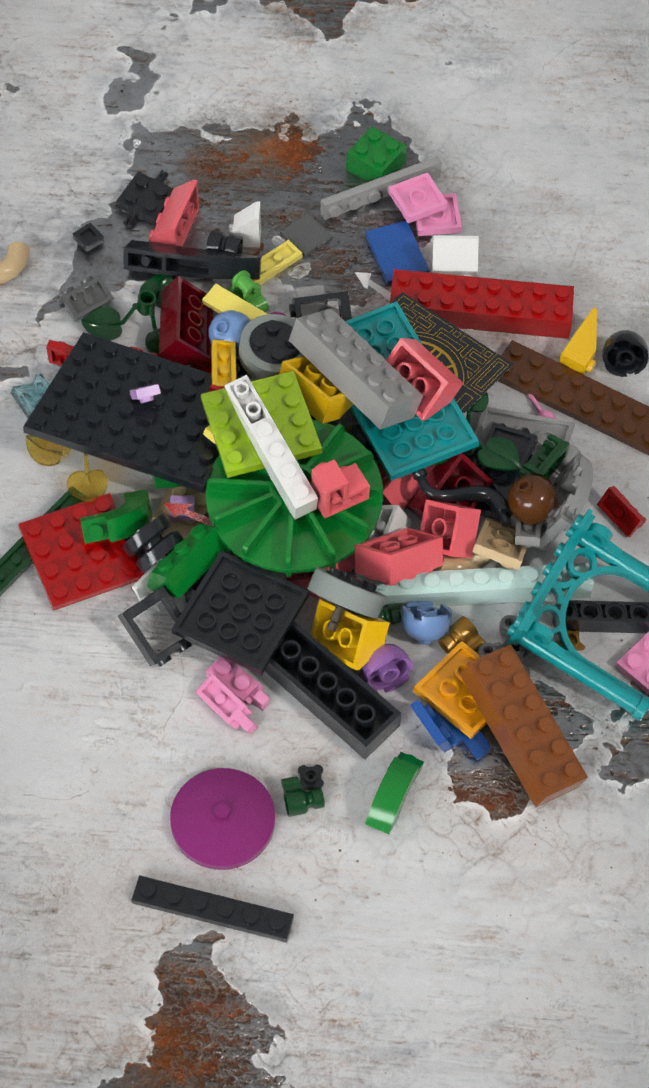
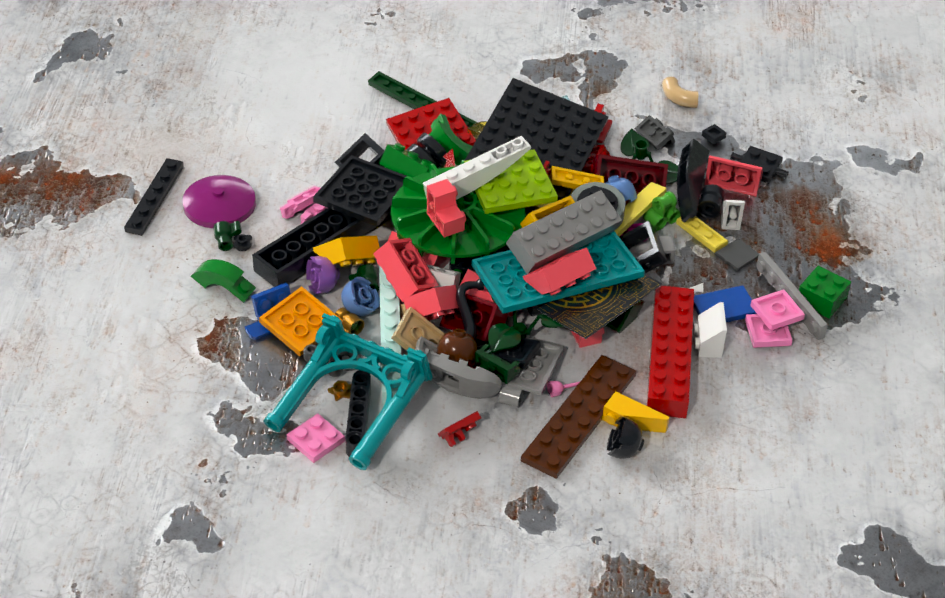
camera: 90 degrees right, 15 degrees down
lavender plate [129,384,161,403] -> none
light grey wheel [307,567,387,632] -> none
dark orange brick [460,644,588,808] -> none

